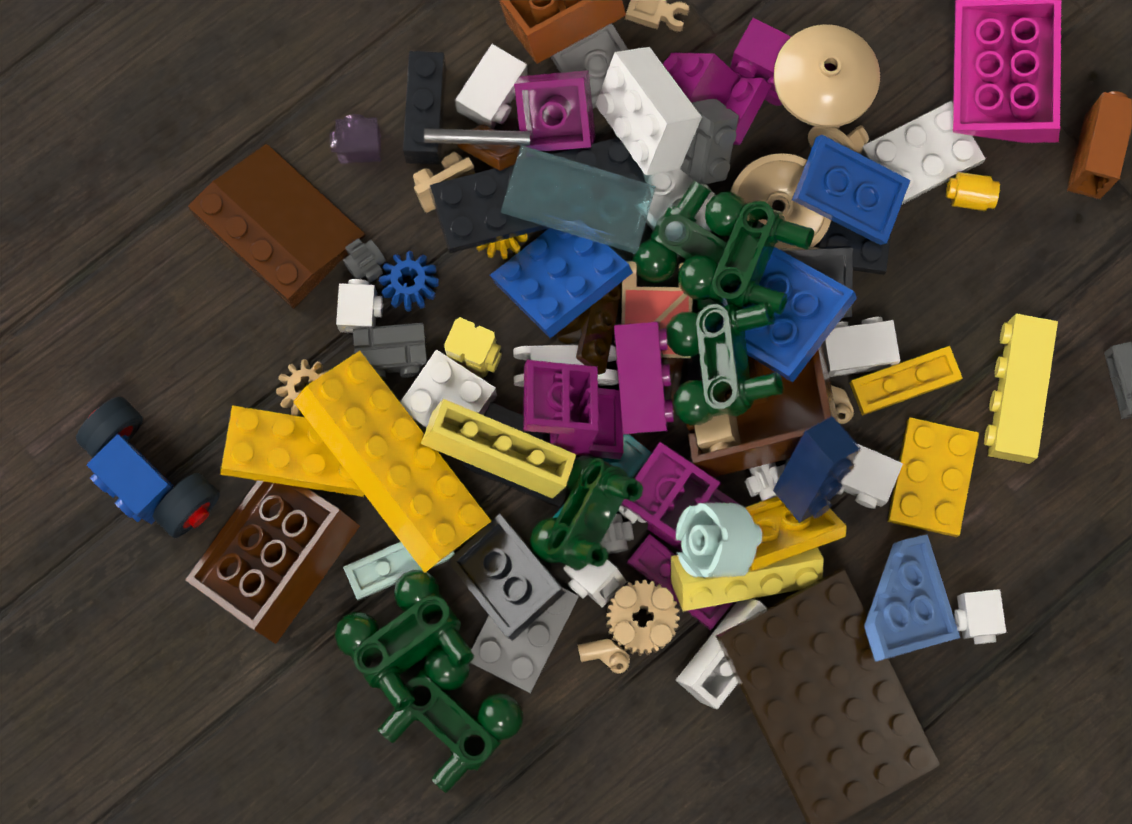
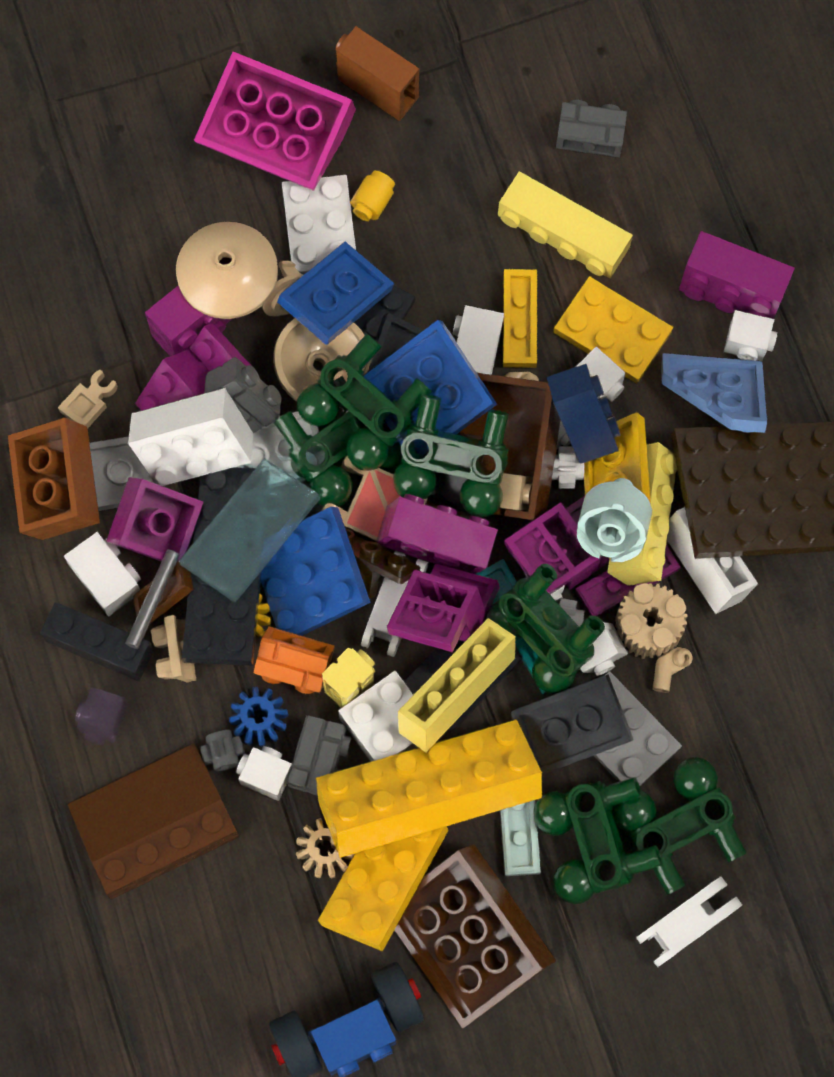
camera: 70 degrees left, 5 degrees down
none -> orange brick [253,626,335,694]
none -> white piece [637,876,742,967]
none -> magenta brick [679,231,795,319]

